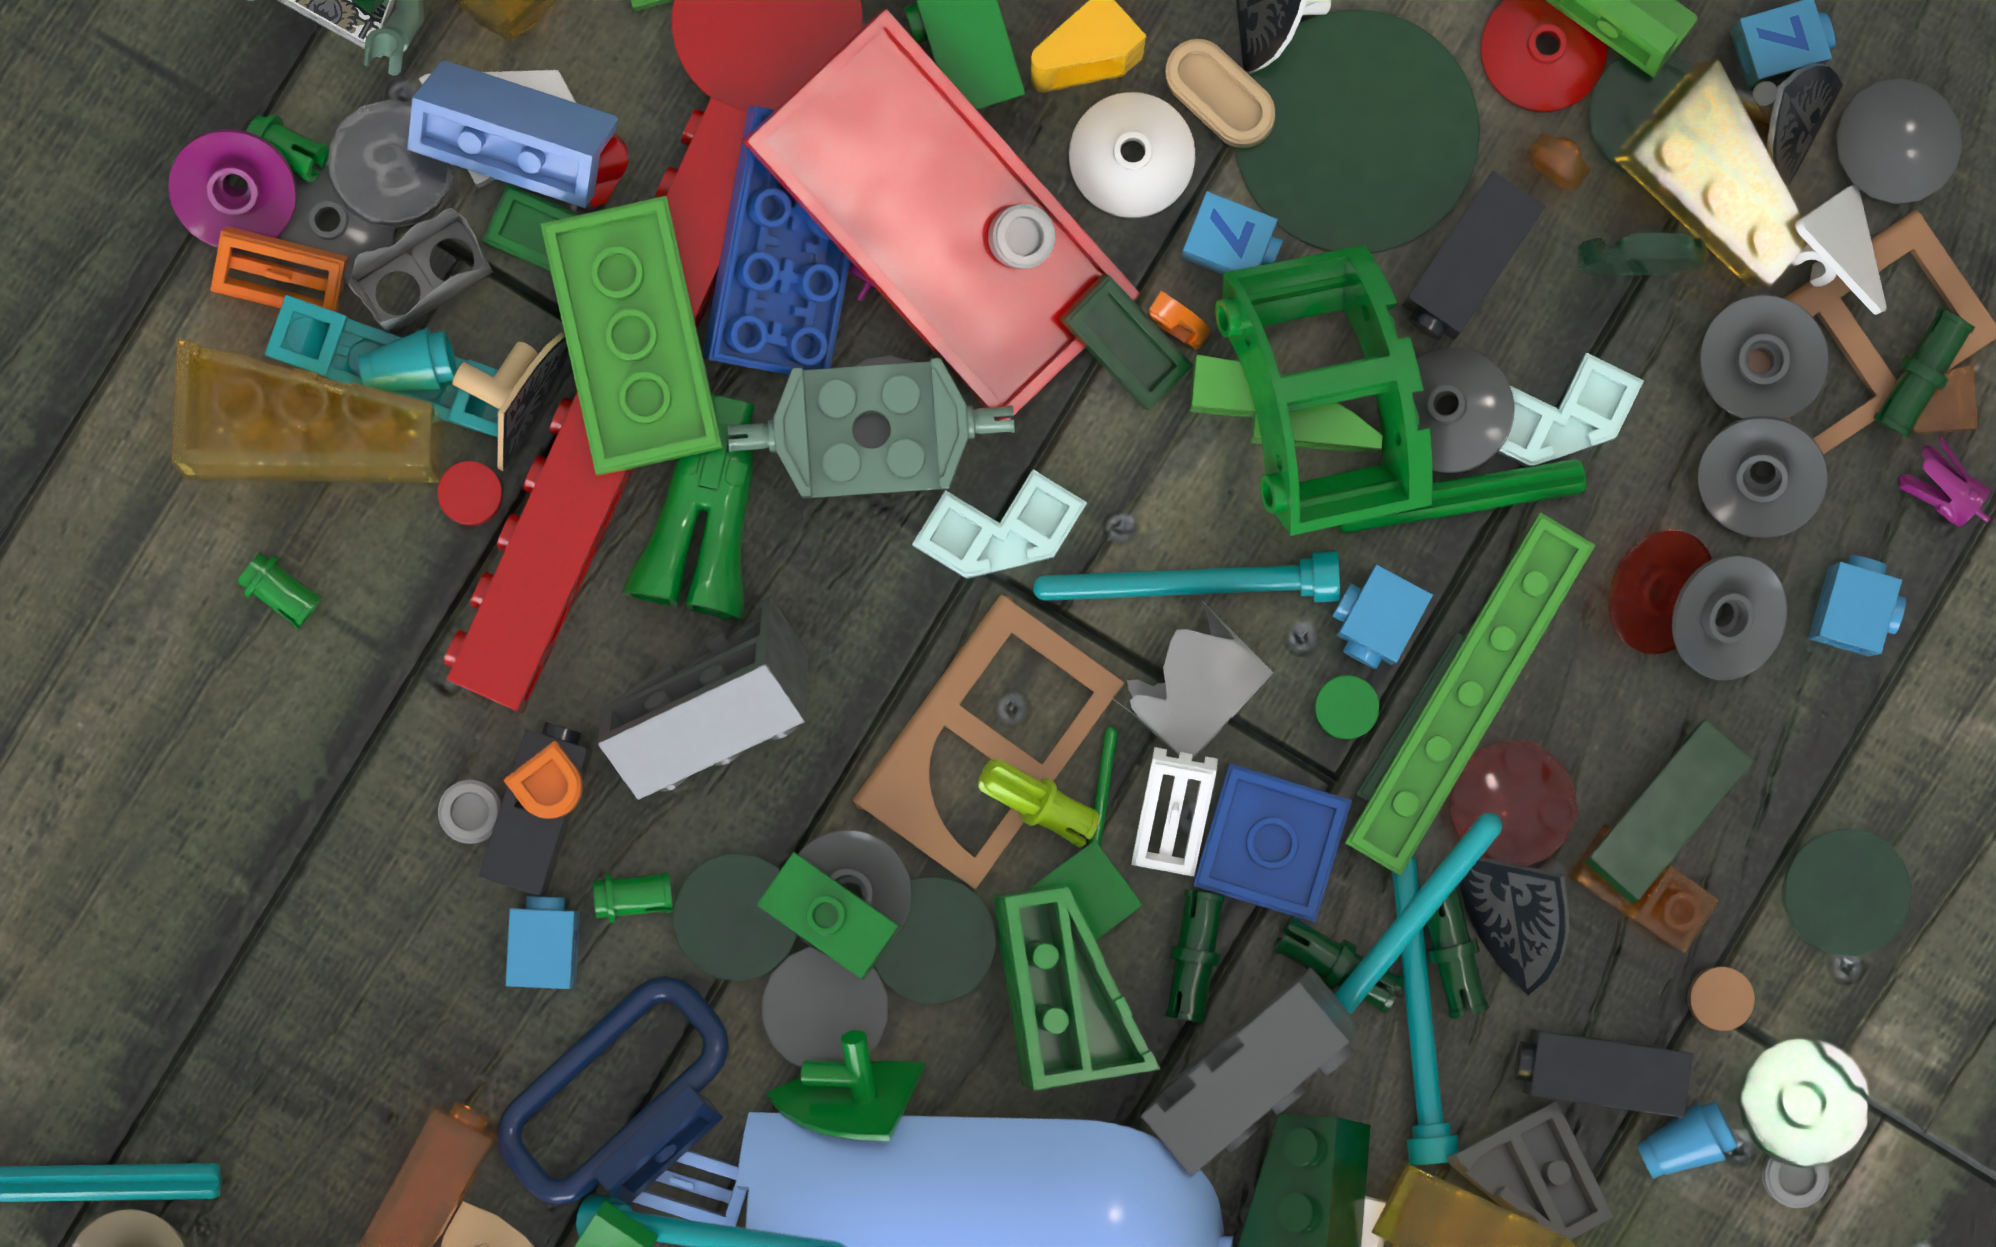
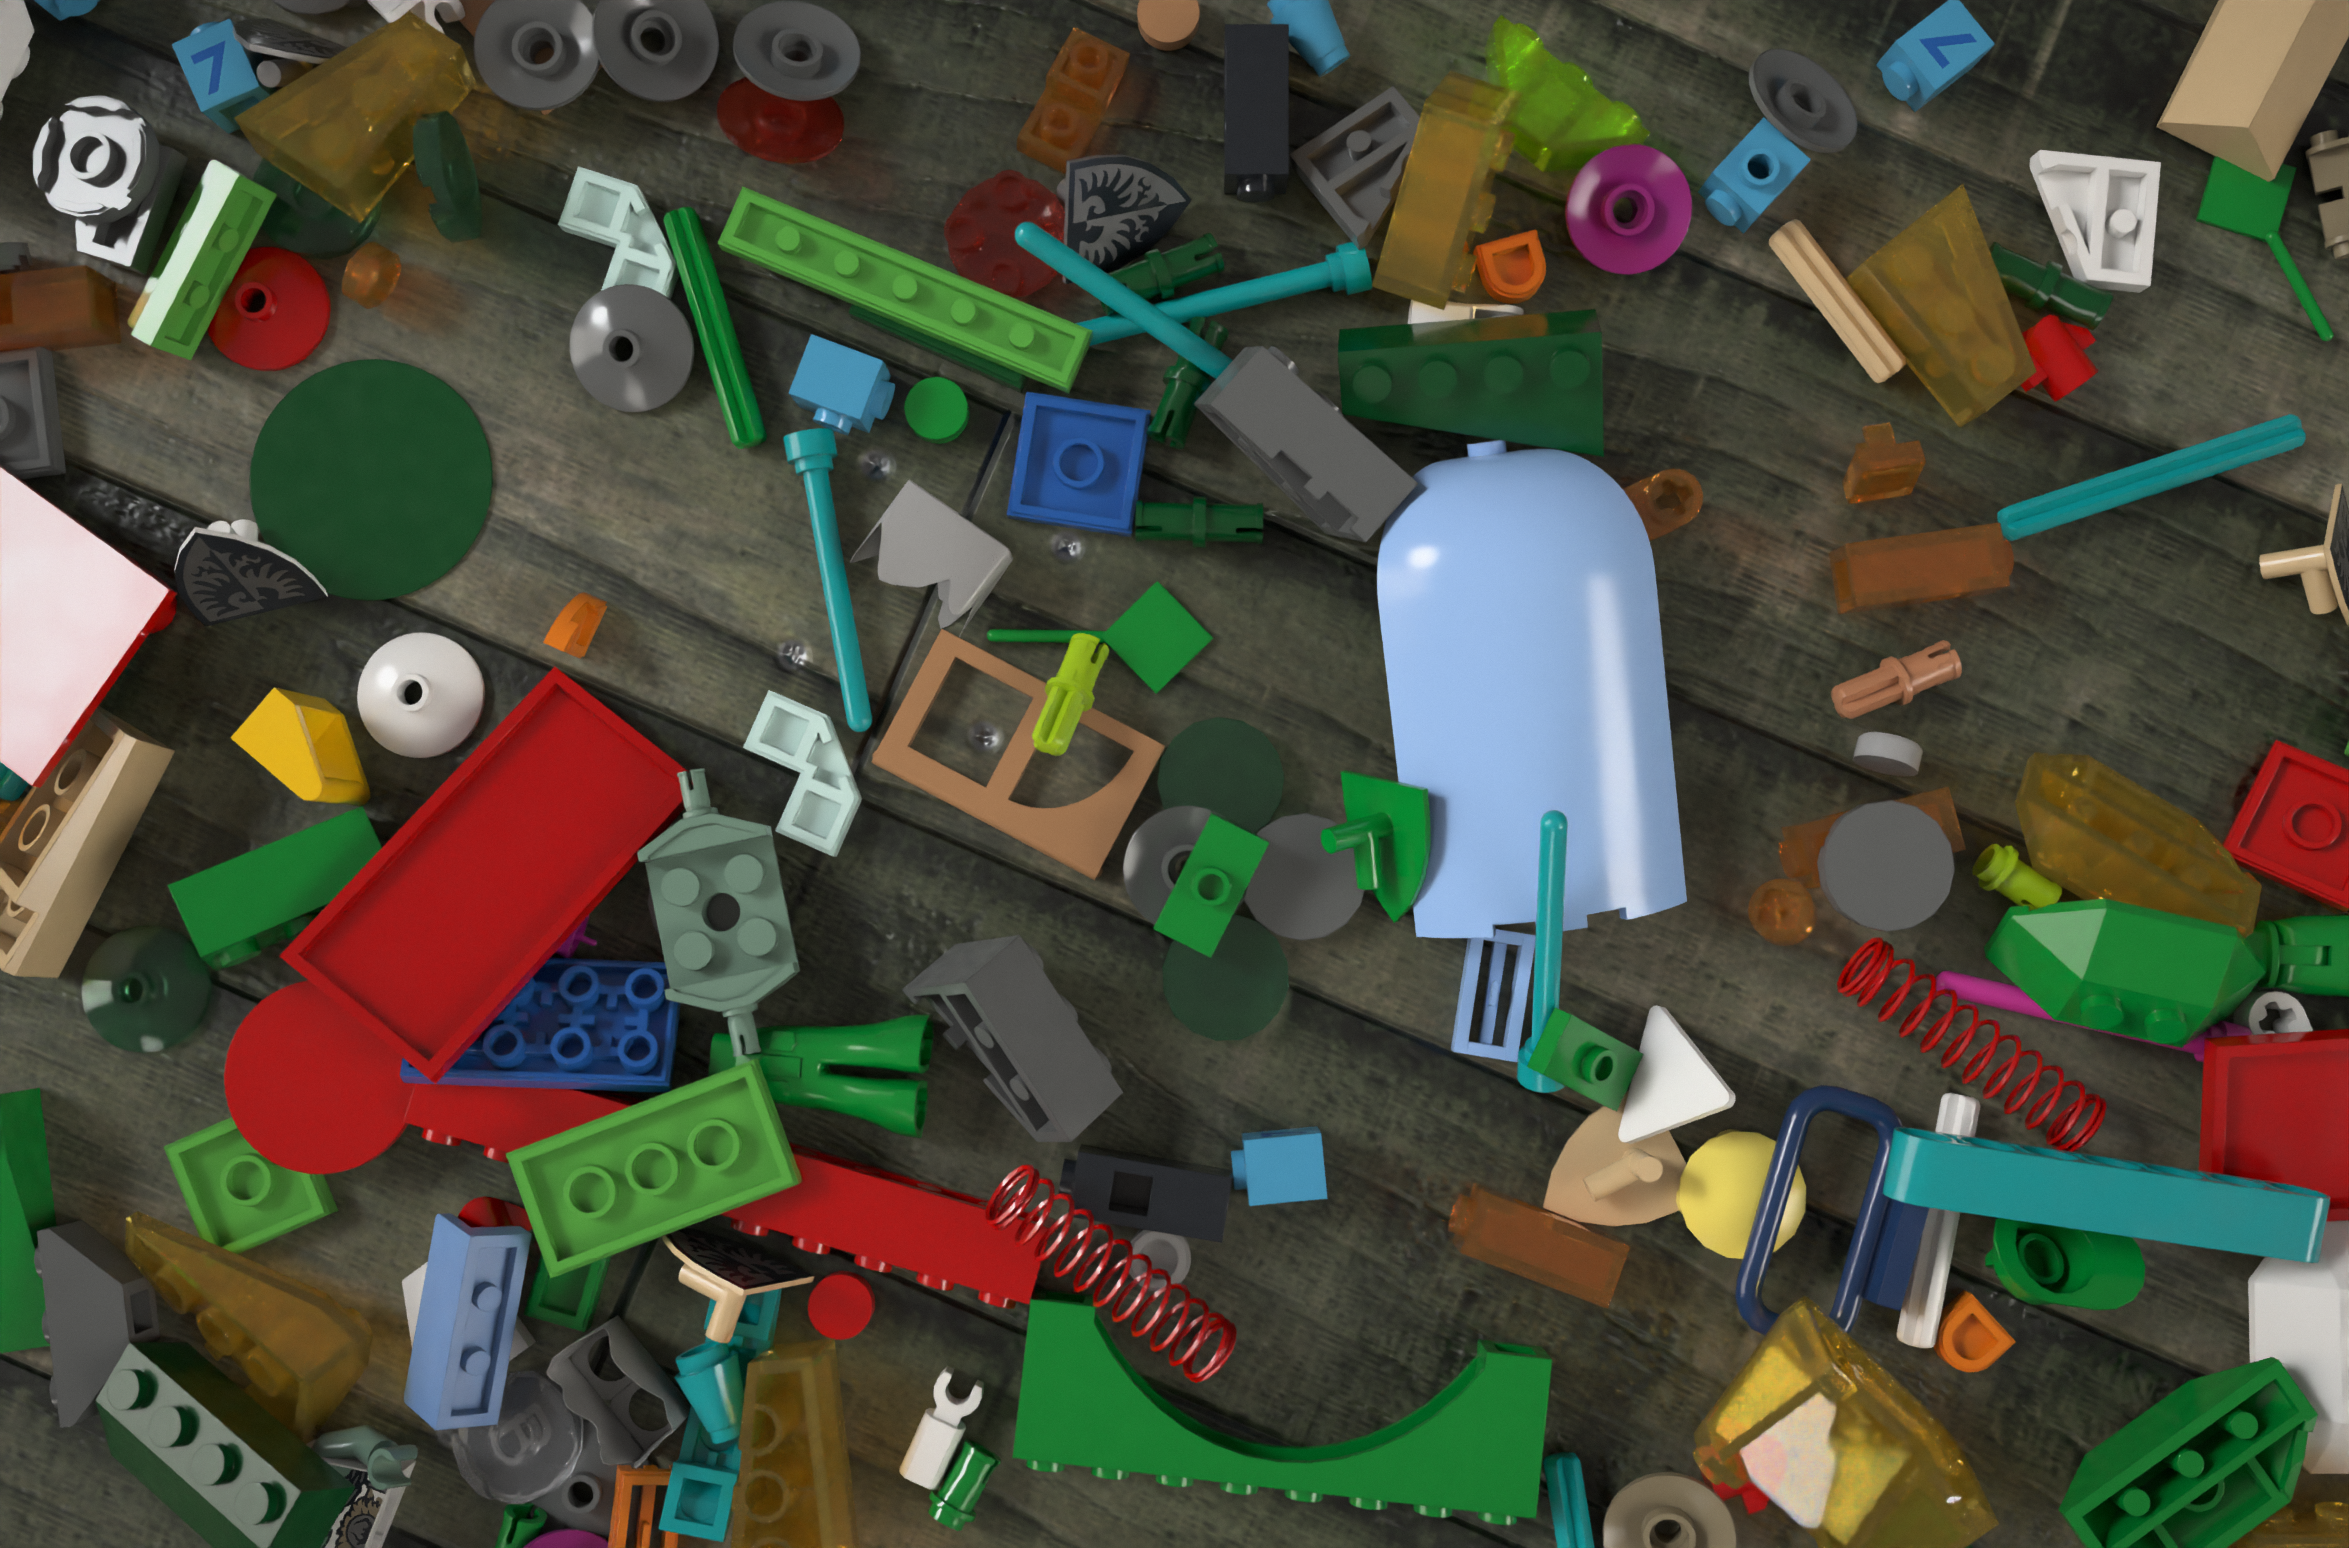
camera: 95 degrees left, 0 degrees up
dark blue bar [496,976,729,1205] -> none
orange tile [503,741,583,819] -> none
green pin [592,872,673,923] -> none
light grey tile [988,204,1055,269] -> none
green wedge [993,885,1160,1091] -> none
dark green tile [1059,274,1194,410] -> none
white tile [1131,747,1218,876] -> none
tan tile [1166,39,1275,148] -> none
dark azure brick [1180,191,1283,276] -> none
bright green slope [1189,355,1383,454] -> none
green window [1215,245,1433,536] -> none
black brick [1402,171,1546,340] -> none
dark green tile [1584,719,1753,904] -> none
none -> white bar [899,1366,984,1490]
none -> red piece [985,1164,1237,1383]
none -> green arch [1012,1288,1552,1525]

